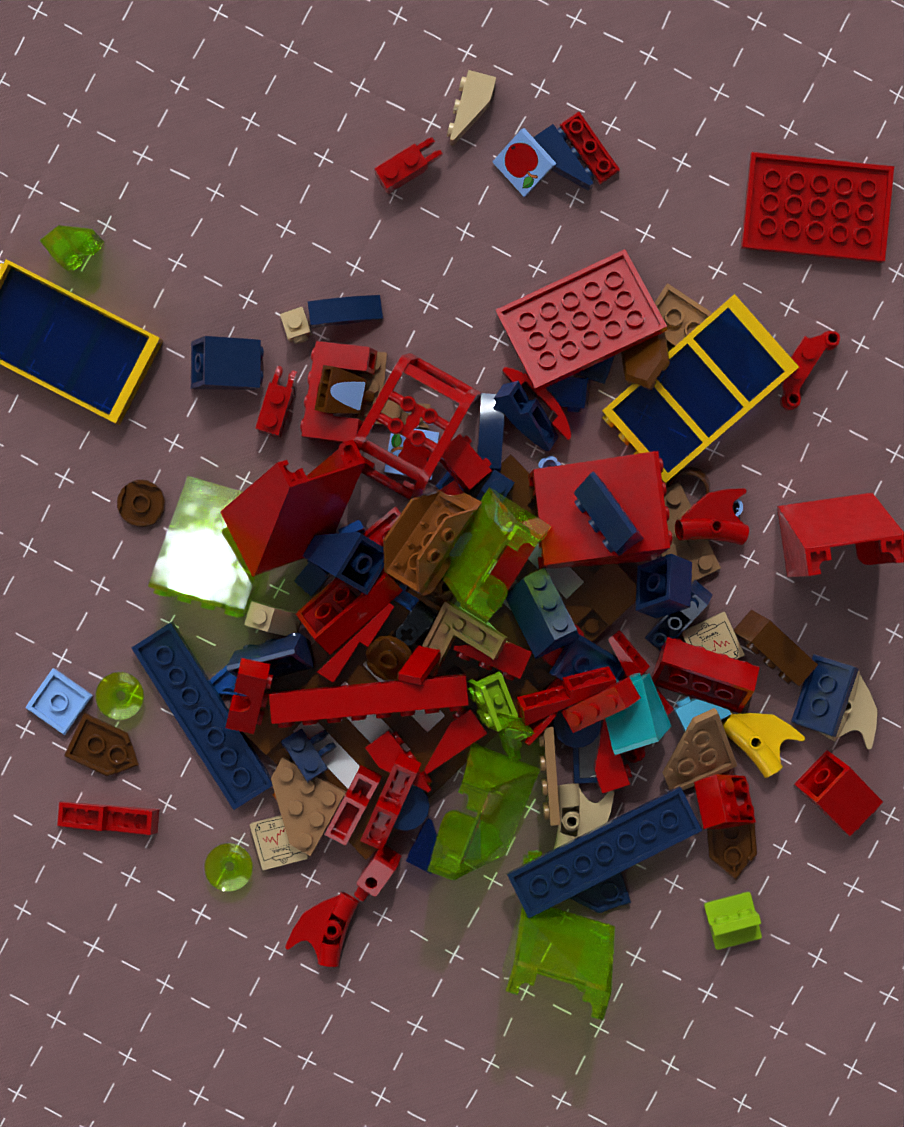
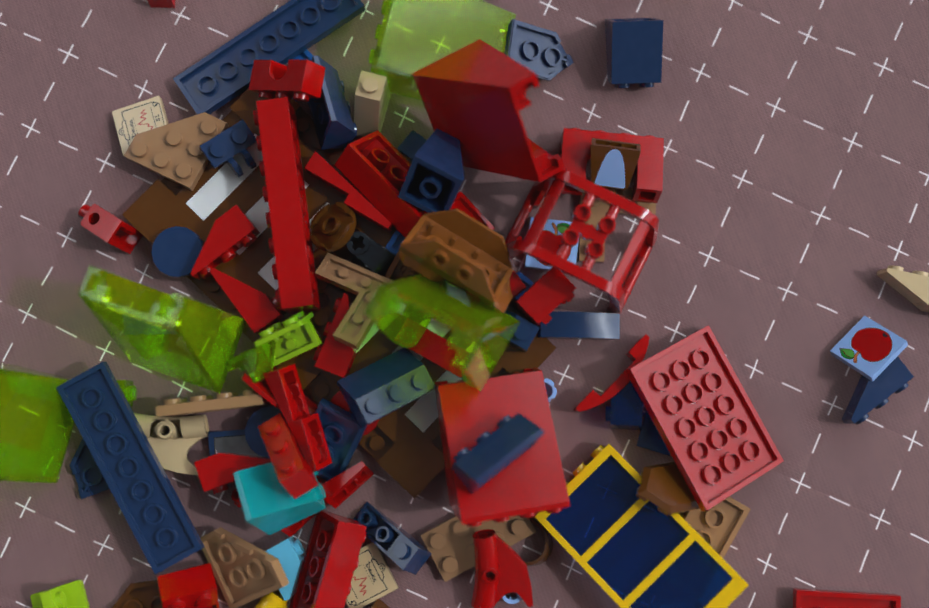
camera: 85 degrees right, 5 degrees down
clear neon green dish [204,843,253,892] -> none
red hinge [255,366,297,438] -> none
tan bracket [280,307,312,344] -> none
red pin [285,892,360,967] -> none
dark blue slope [307,295,383,328] -> none
red slope [324,765,382,846] -> none
blue tile [338,520,366,534] -> none
red slope [360,753,421,851] -> none
red hinge [374,137,443,194] -> none
red tile [398,646,441,685] -> none
clear blue slope [406,815,444,874] -> none
dark blue slope [494,381,559,451] -> none
red tile [559,112,620,185] -> none
dark blue brick [635,554,692,619] -> none
none -> dark blue tile [504,19,574,81]

